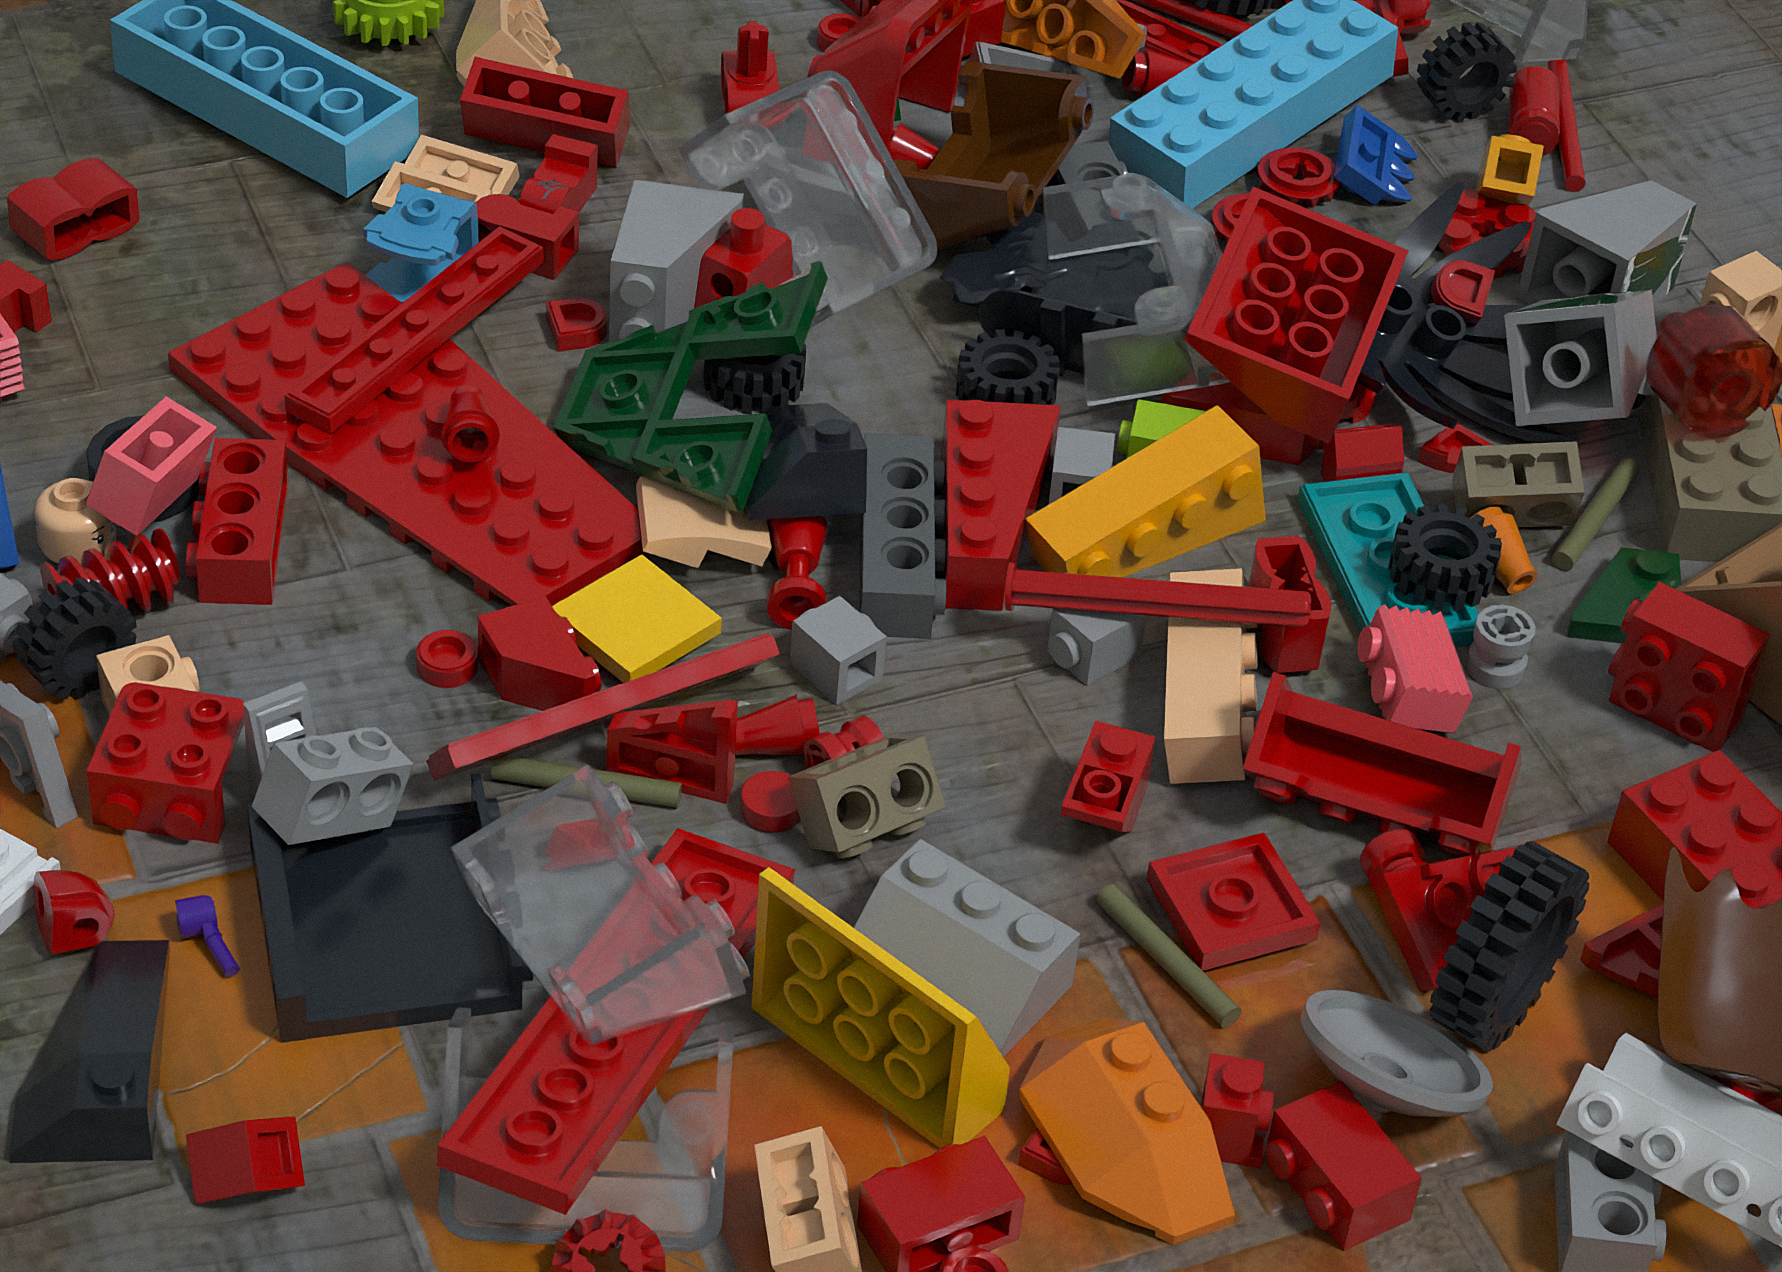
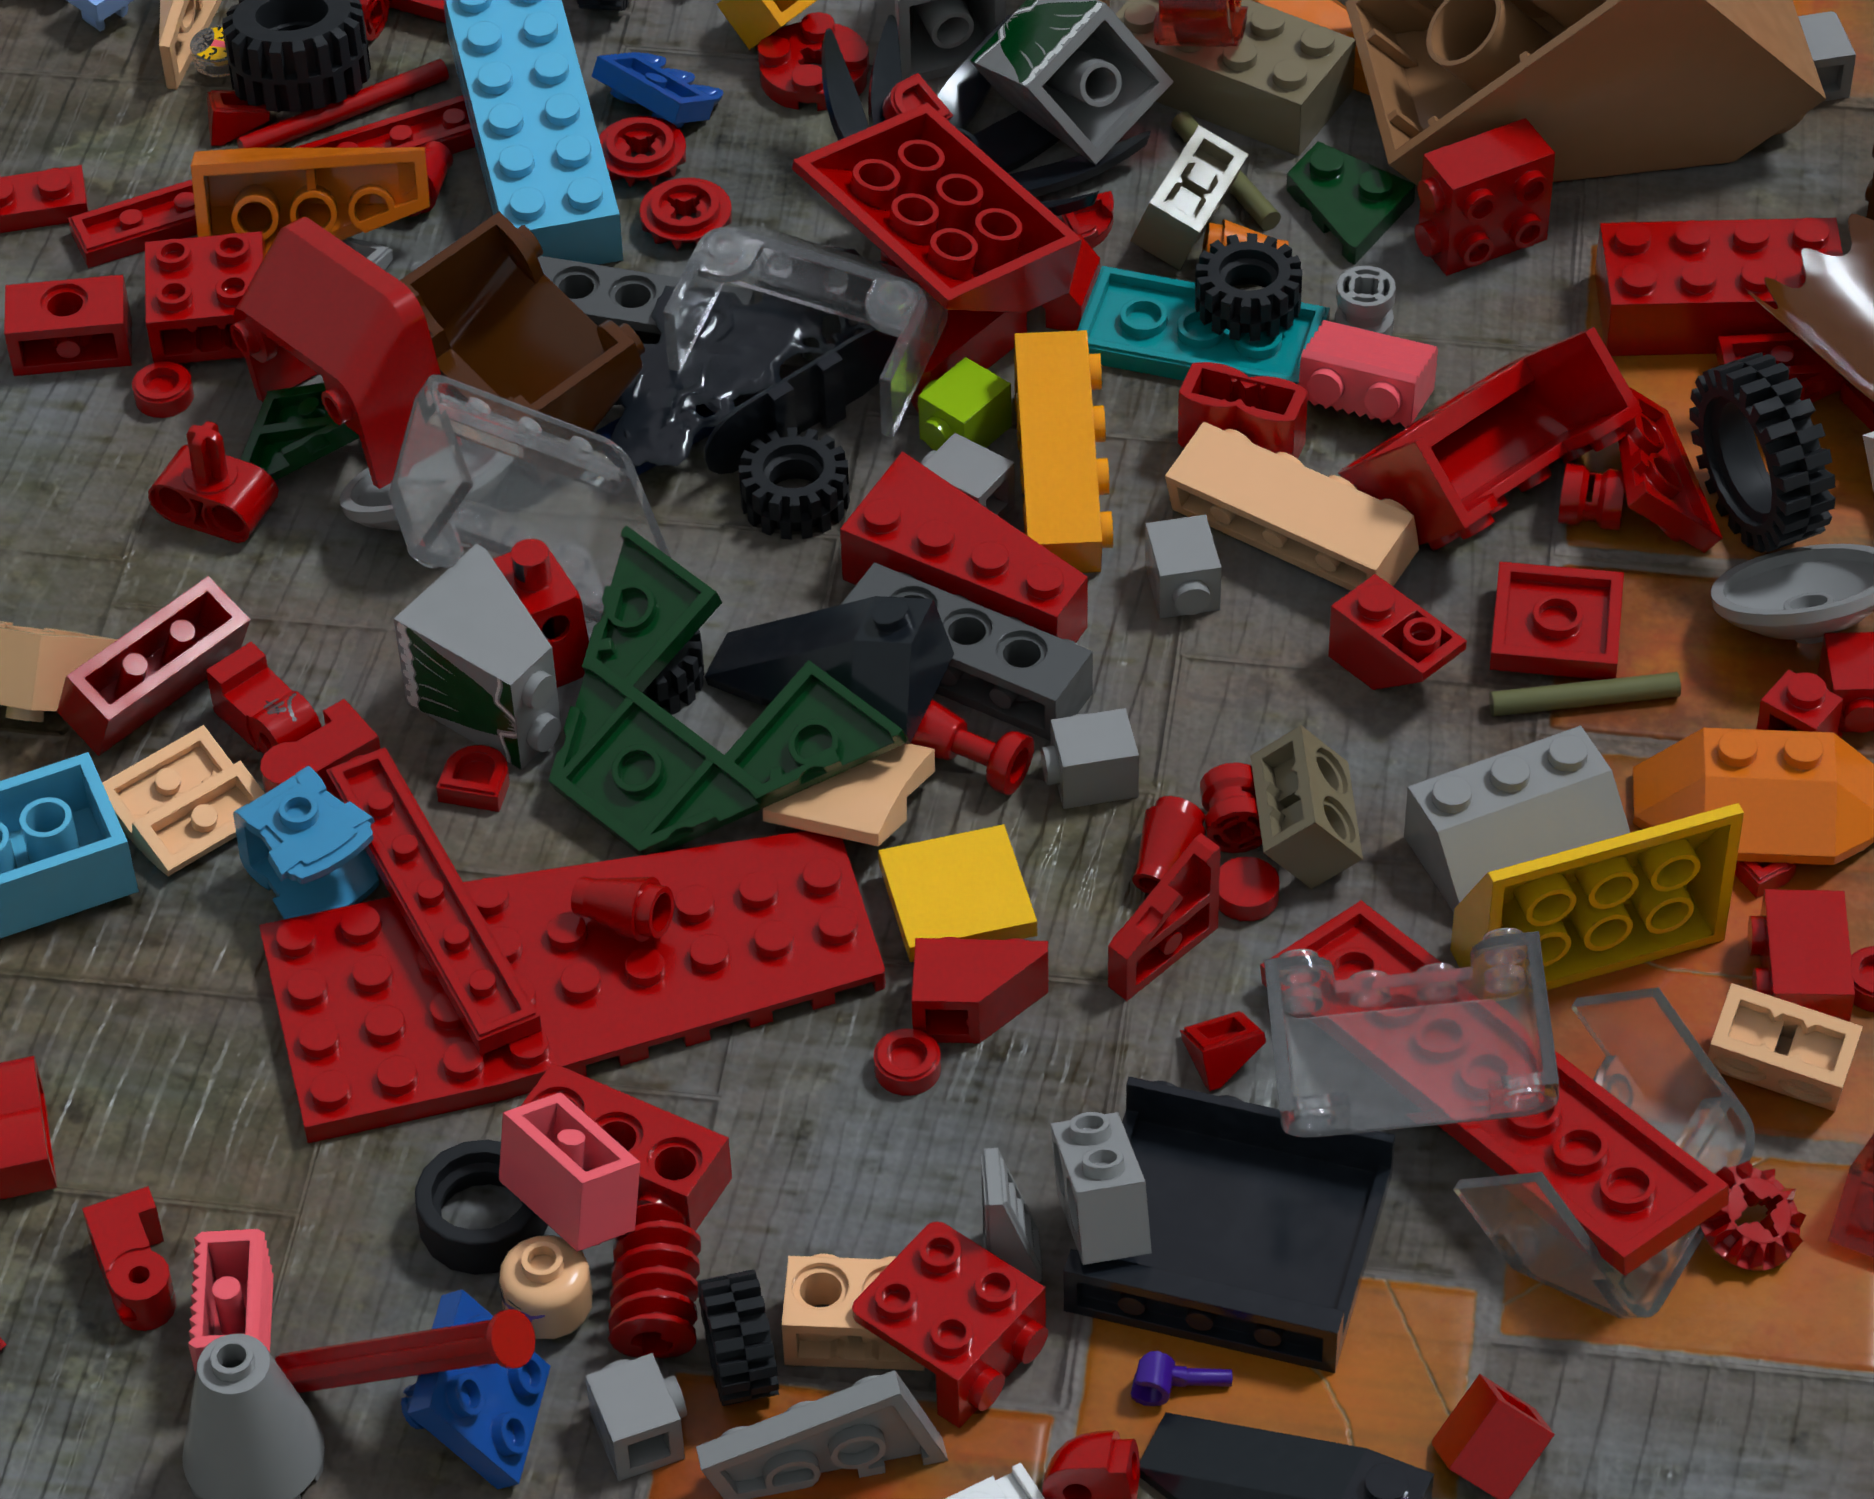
camera: 55 degrees left, 5 degrees up
red tile [426,633,780,781] -> none
olive bar [491,756,682,808] -> none
red axle [1005,563,1311,628] -> none

